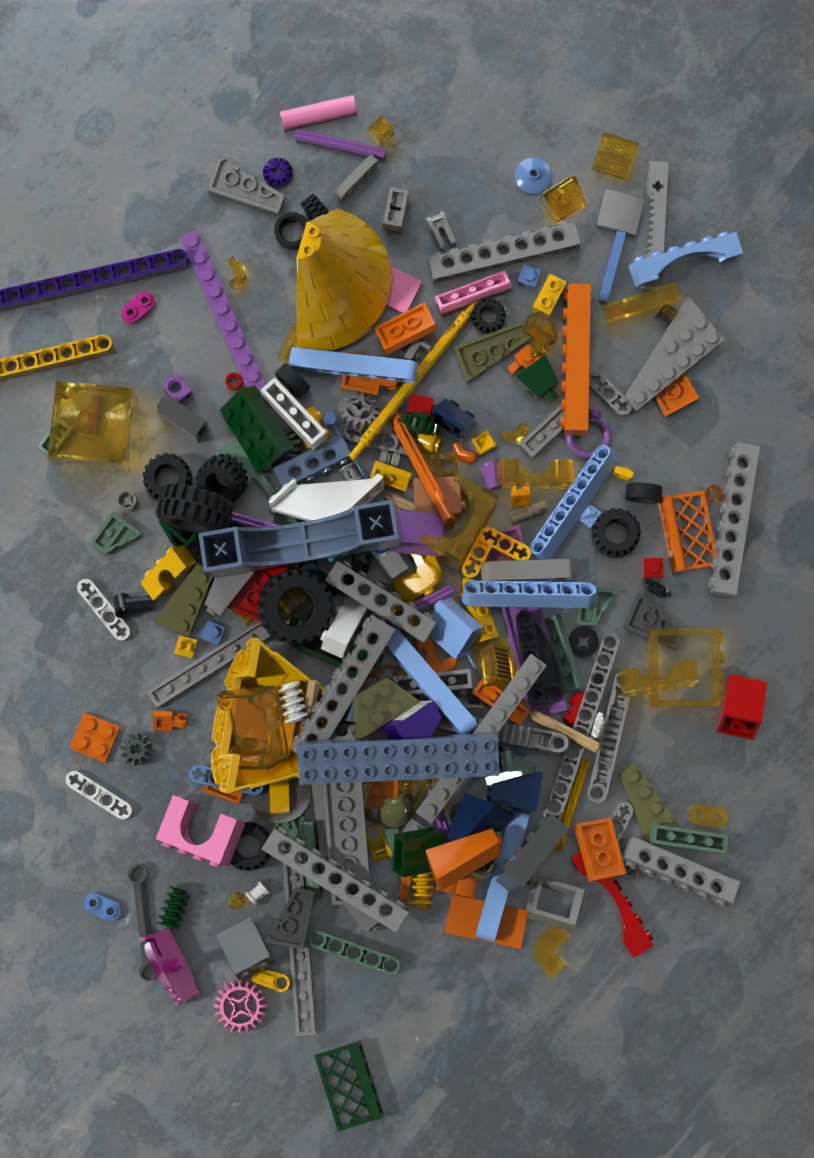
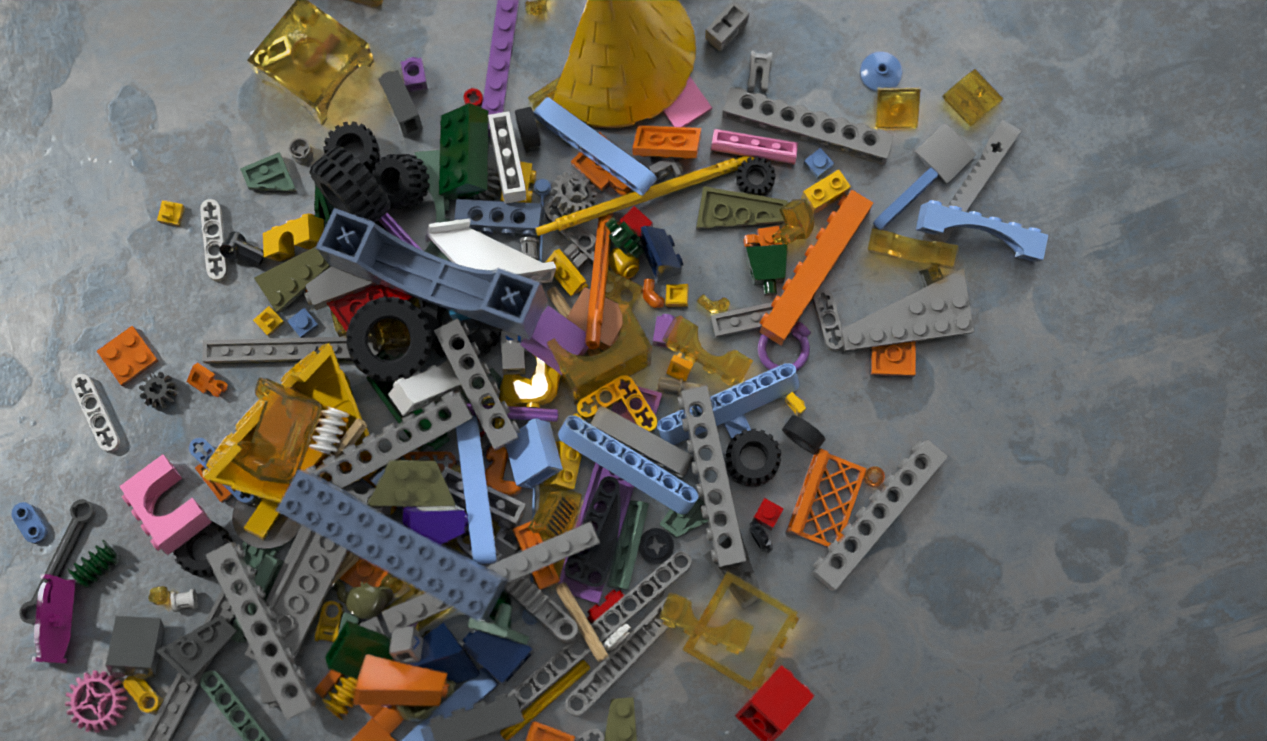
camera: 30 degrees right, 5 degrees down
none -> yellow tile [157,200,185,227]
none -> light grey brick [389,626,423,664]
none -> light grey brick [677,386,746,567]

